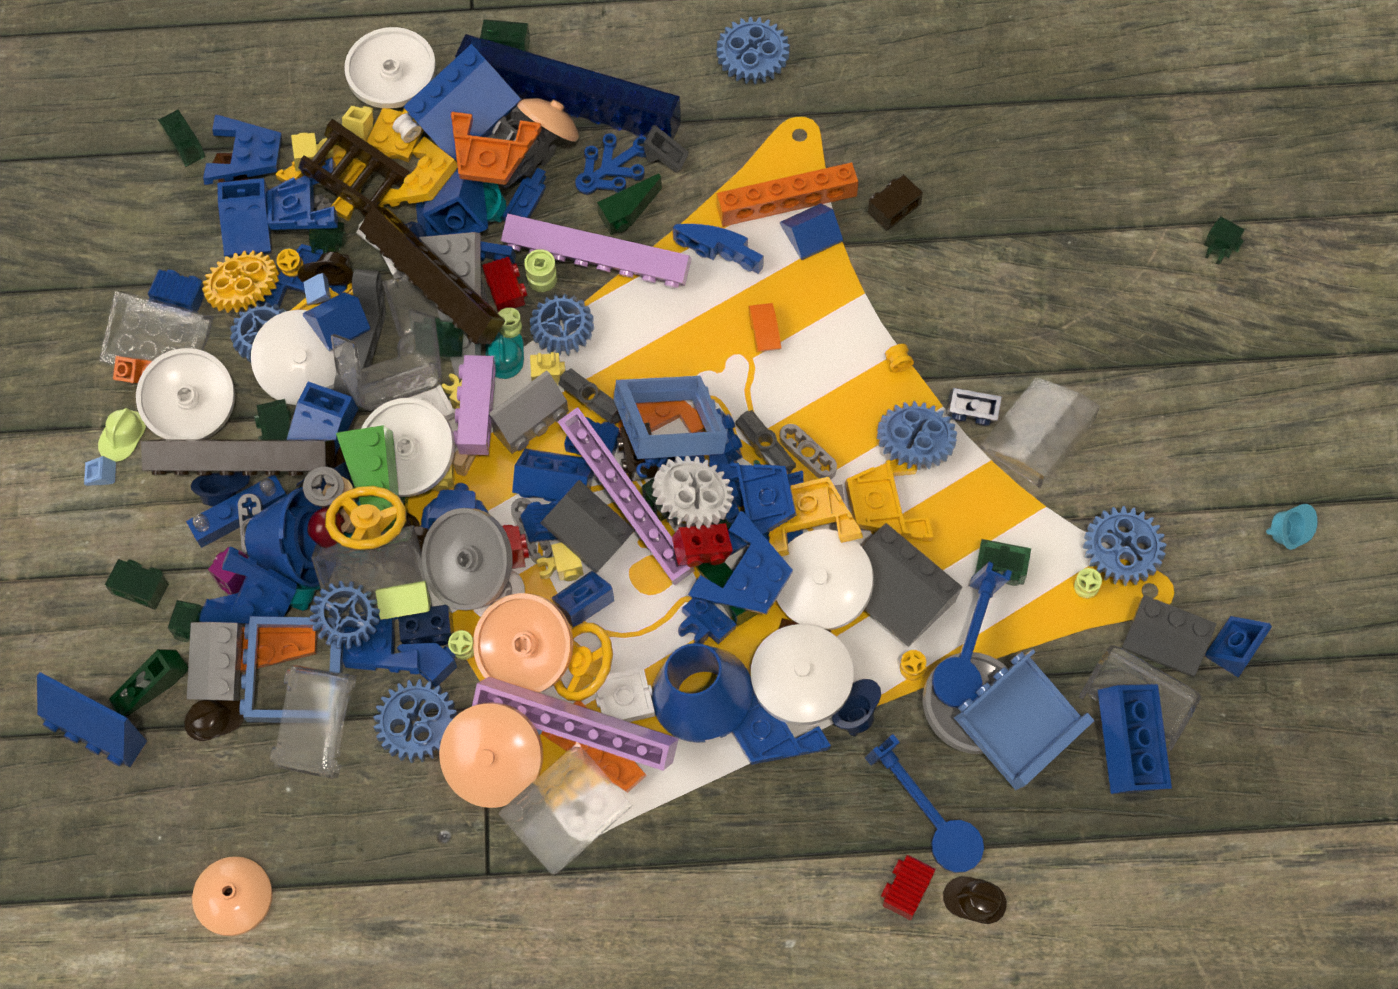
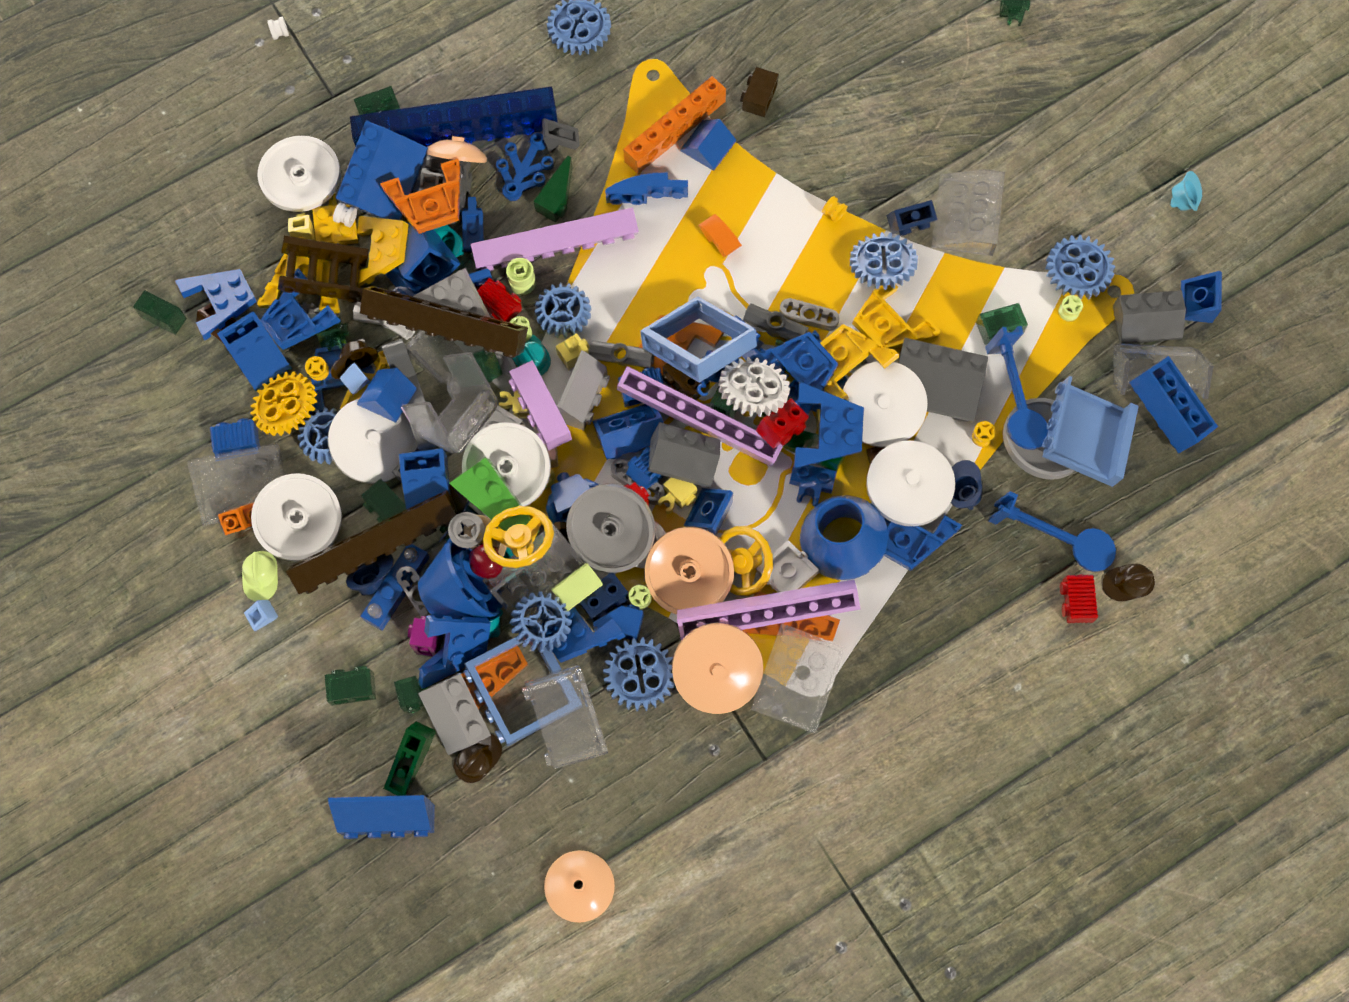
camera: 30 degrees left, 5 degrees up
light yellow brick [291,133,334,171] -> none

